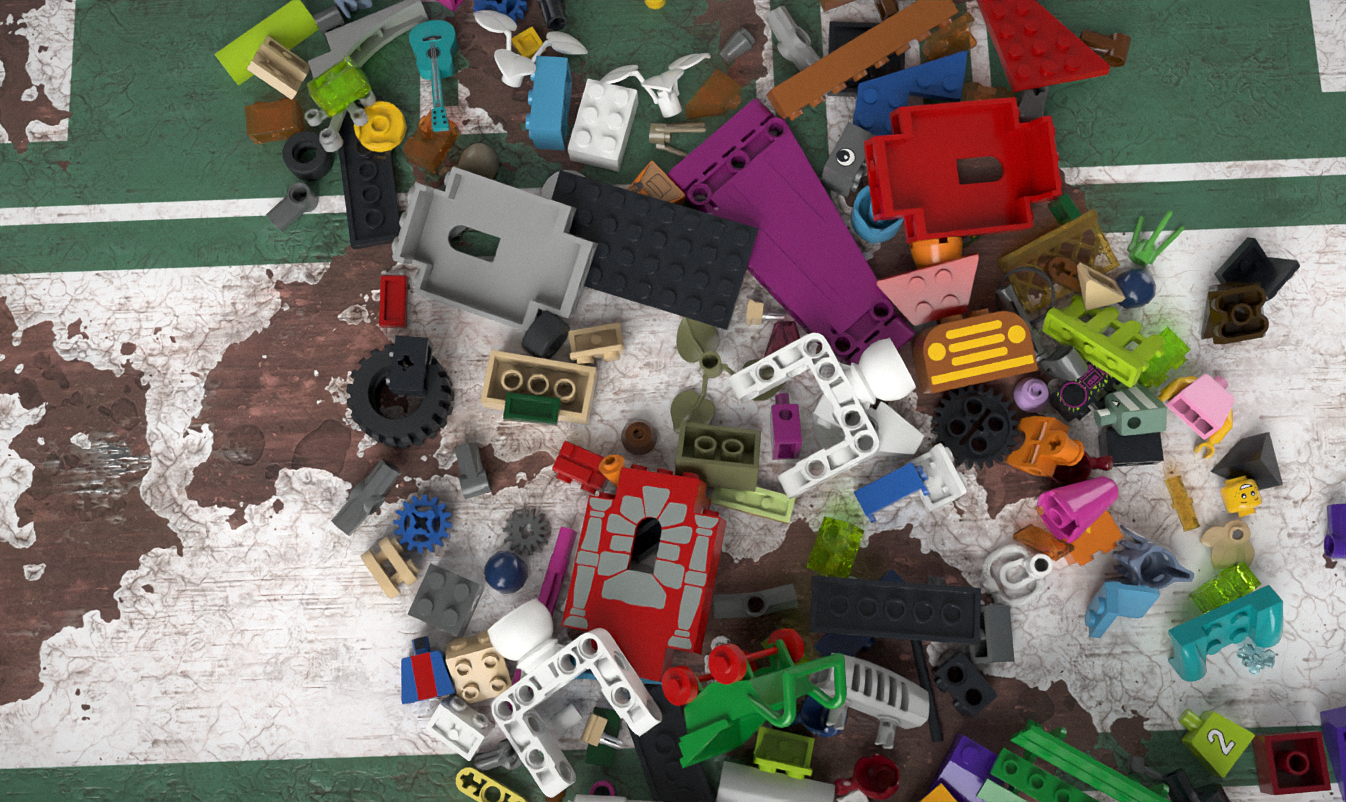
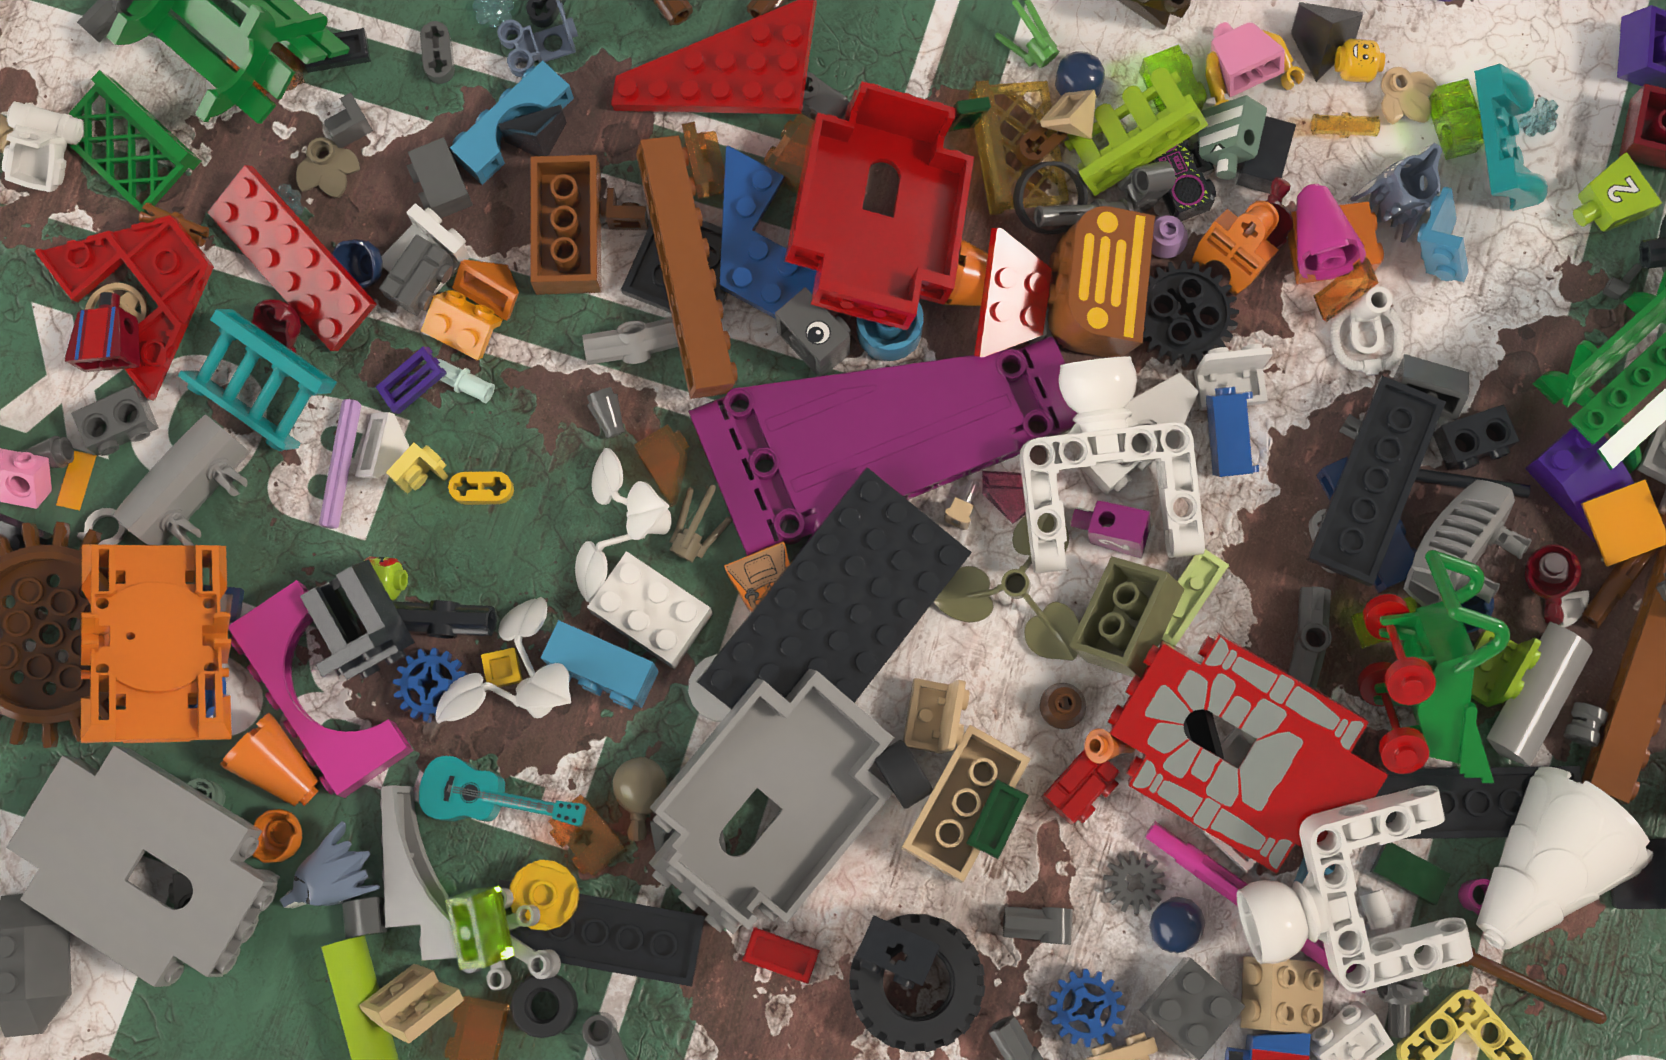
camera: 75 degrees left, 0 degrees up
tan piece [580,712,623,750] -> none
clear neon green brick [806,516,864,578] -> none

